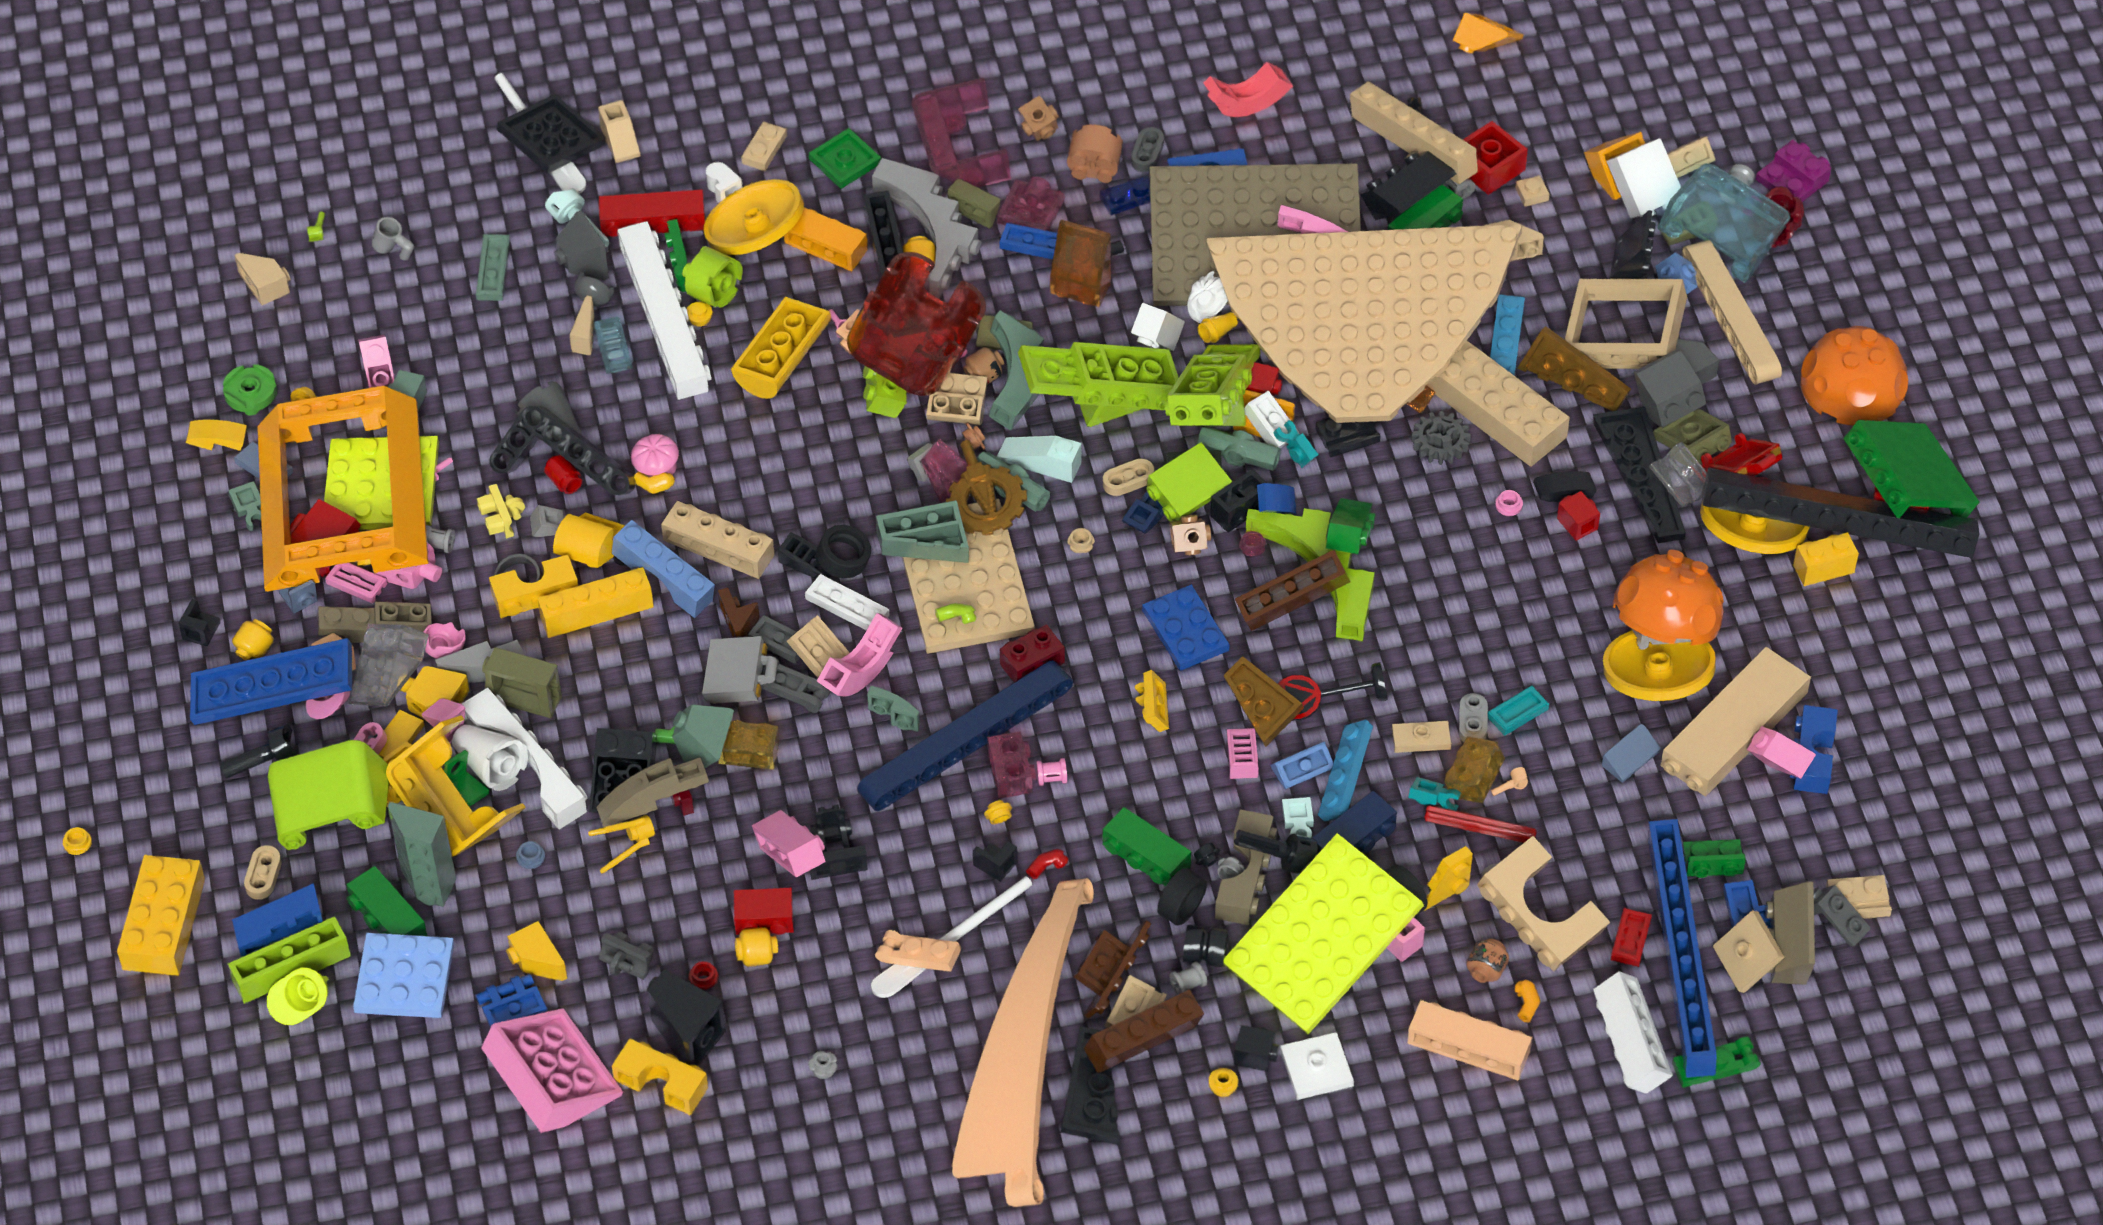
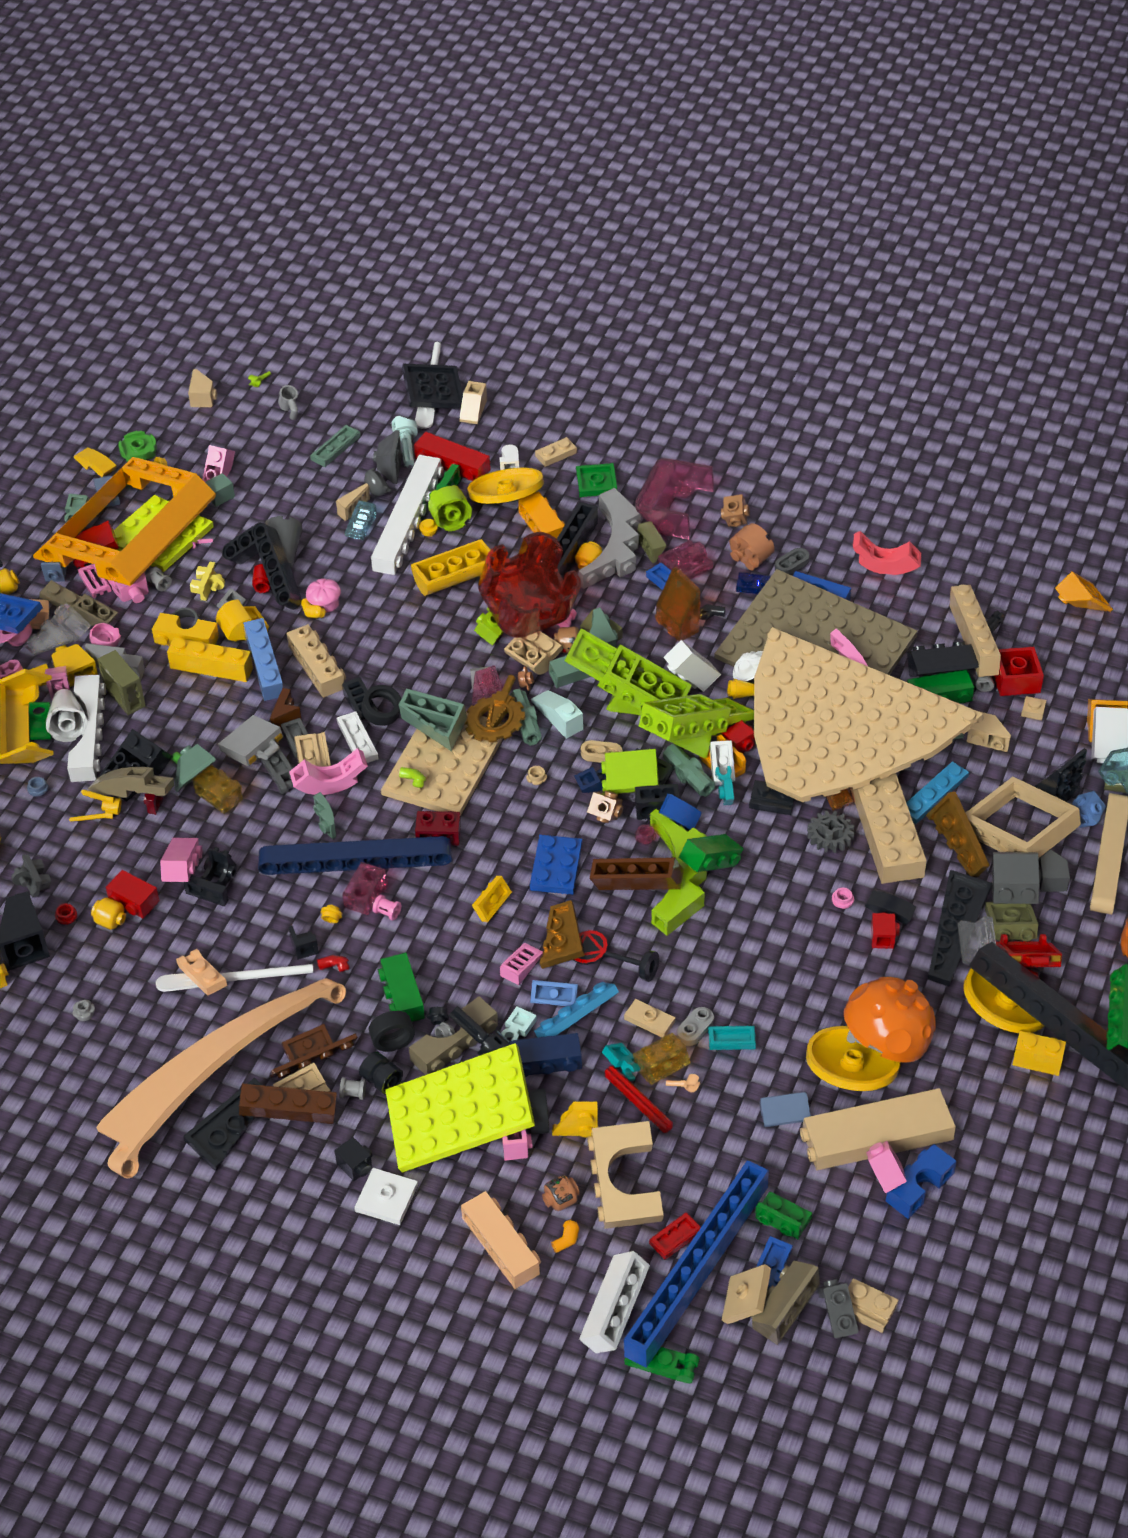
camera: 35 degrees right, 5 degrees down
yellow plate [1209,1068,1238,1097] -> none

